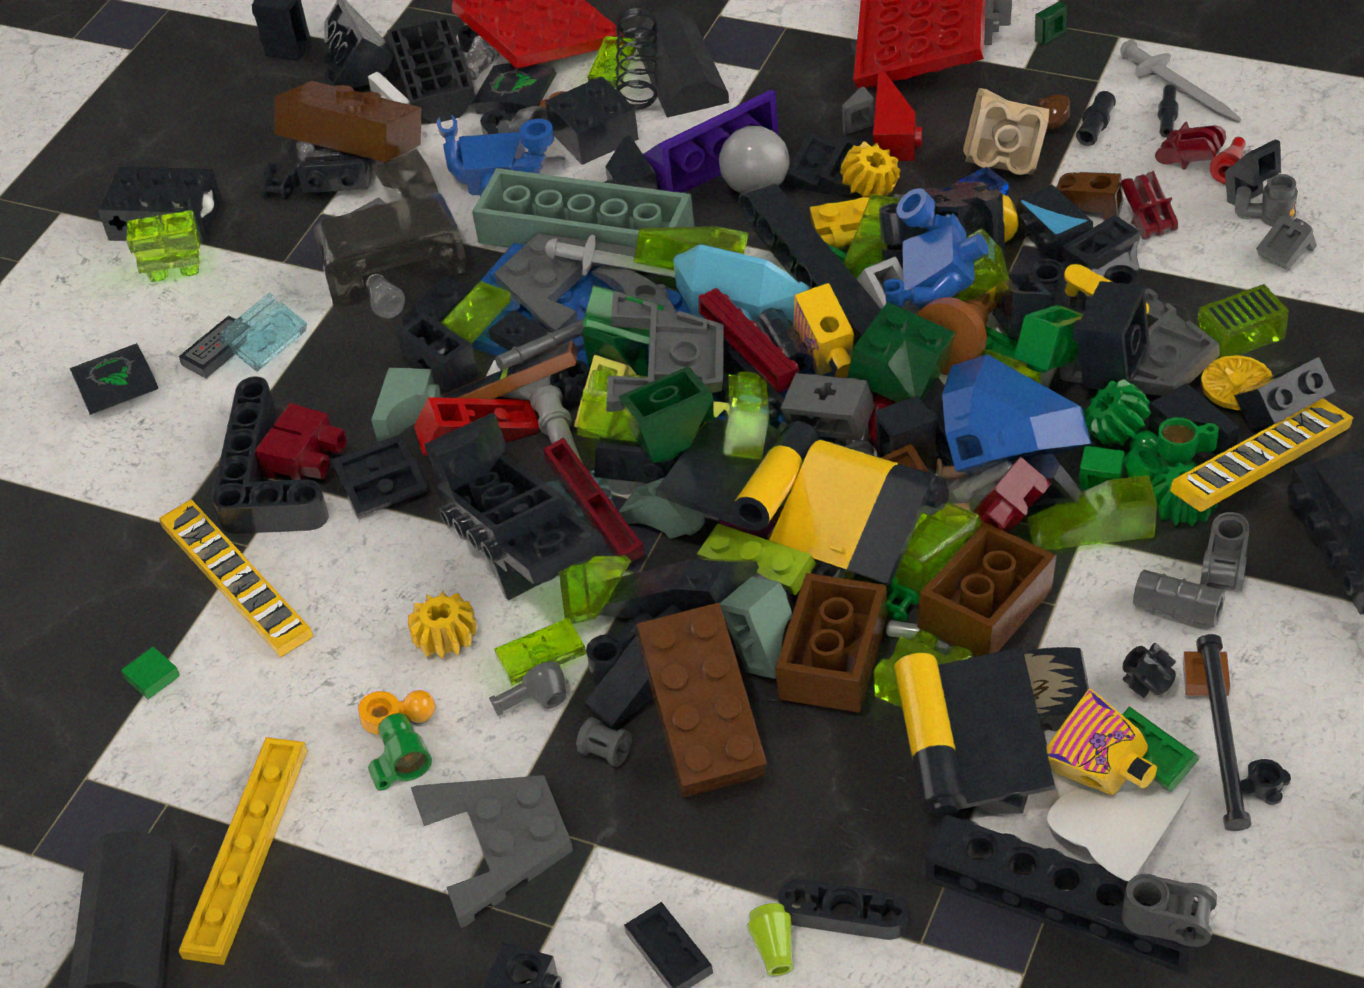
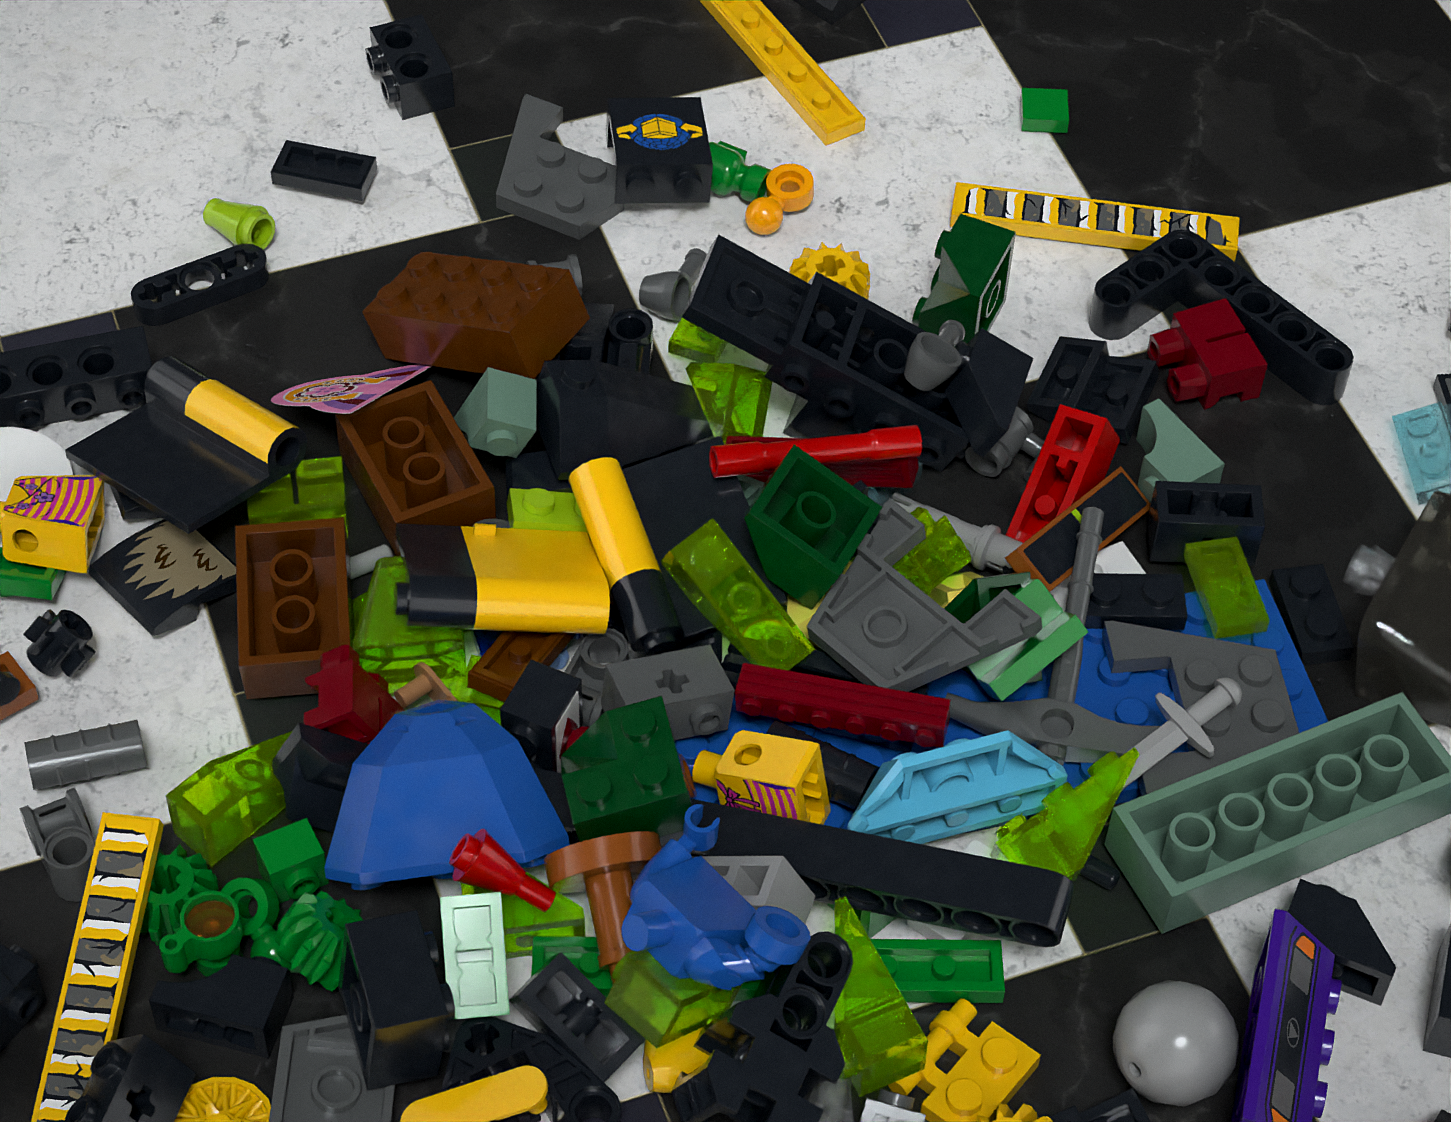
camera: 130 degrees right, 5 degrees up
none -> sticker [271,364,432,414]
none -> red cone [449,829,556,912]
none -> black panel [606,97,713,204]
none -> red piece [709,425,922,478]
none -> dark grey bar [904,320,965,391]
none -> dark green slope [912,214,1016,343]

